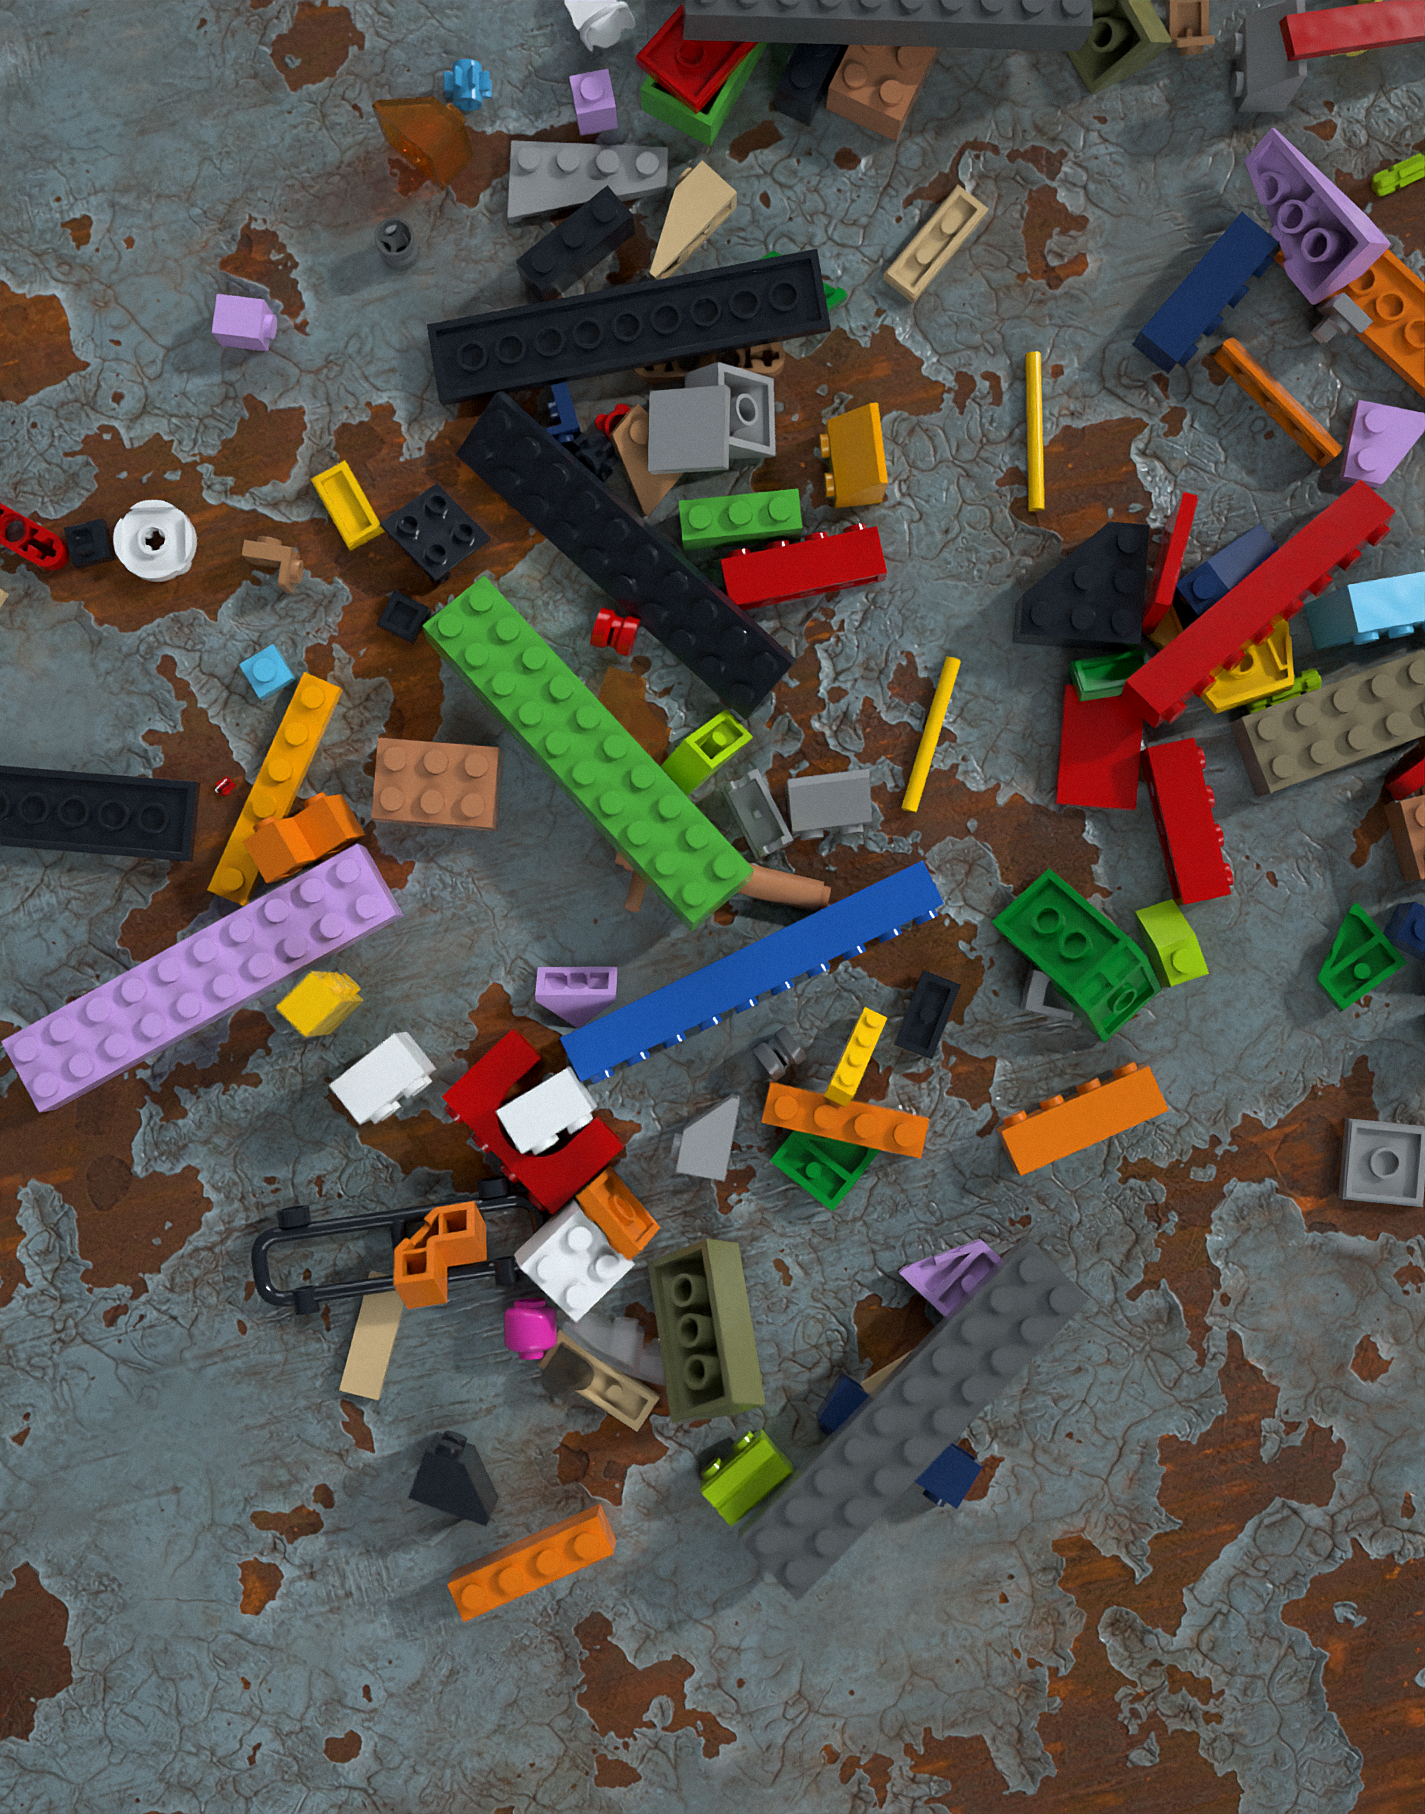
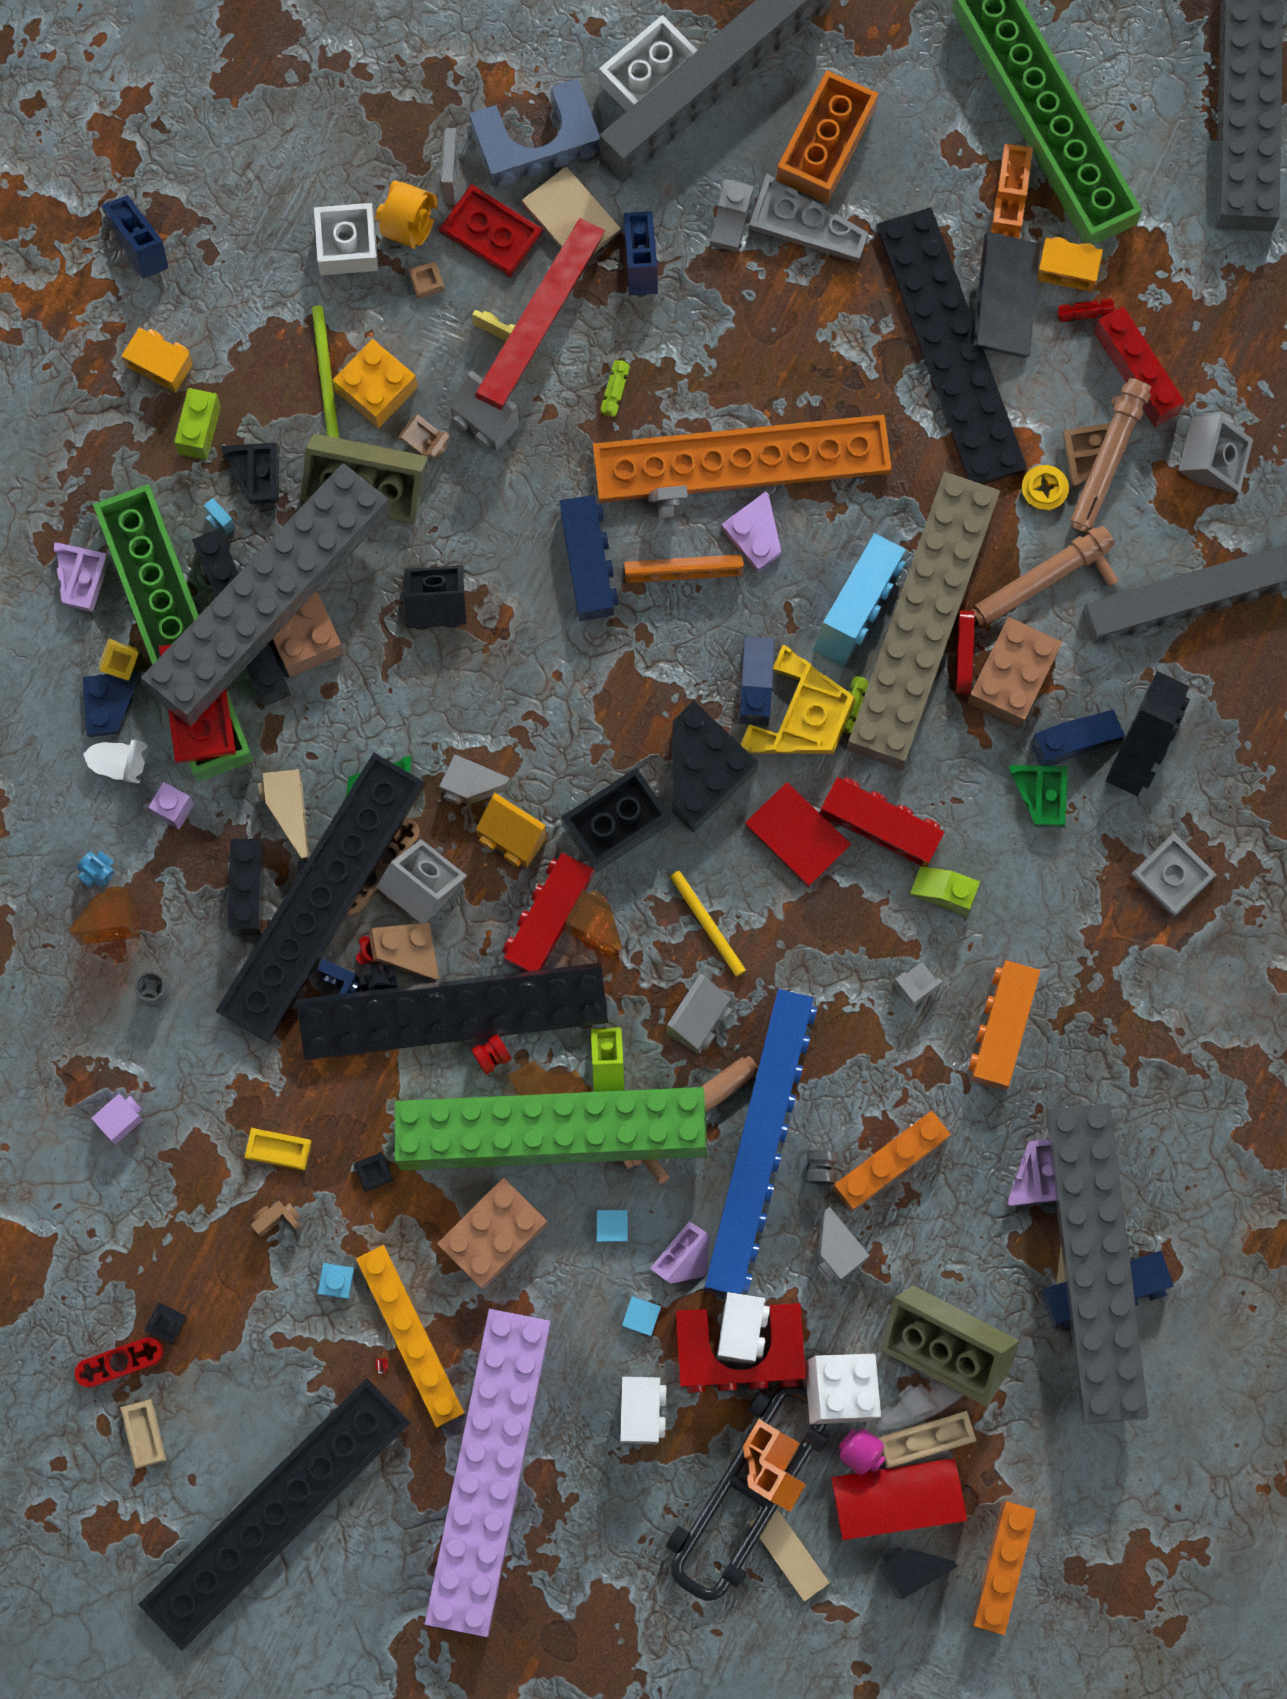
camera: 55 degrees left, 10 degrees down
white plate [113,500,197,582] -> none
orange brick [242,792,366,883] -> none
yellow brick [276,971,364,1037] -> none
black hinge [379,483,491,585] -> none
light grey wing [507,141,668,224] -> none
clear smoke tile [541,1342,595,1395] -> none
orange plate [576,1166,661,1261] -> none
light grey tile [648,385,730,475] -> none
bright green brick [678,489,802,551] -> none
lime brick [700,1428,793,1527] -> none
light grey hinge [721,768,793,861] -> none
green wing [768,1130,880,1212] -> none
yellow piece [823,1007,887,1107] -> none
tan tile [883,185,988,303] -> none
black plate [893,970,961,1059] -> none
green bracket [991,868,1162,1043] -> none
yellow bar [1025,352,1044,512] -> none
green tile [1068,648,1150,702] -> none
red brick [1121,479,1396,729] -> none
red tile [1142,492,1198,635] -> none
lavender wedge [1244,128,1391,305] -> none
none -> black slope [404,565,467,630]
none -> light grey slope [440,754,510,805]
none -> black brick [561,767,670,873]
none -> clear orange slope [565,890,622,962]
none -> medium azure tile [597,1210,628,1242]
none -> medium azure tile [622,1296,661,1337]
none -> red slope [831,1458,967,1541]

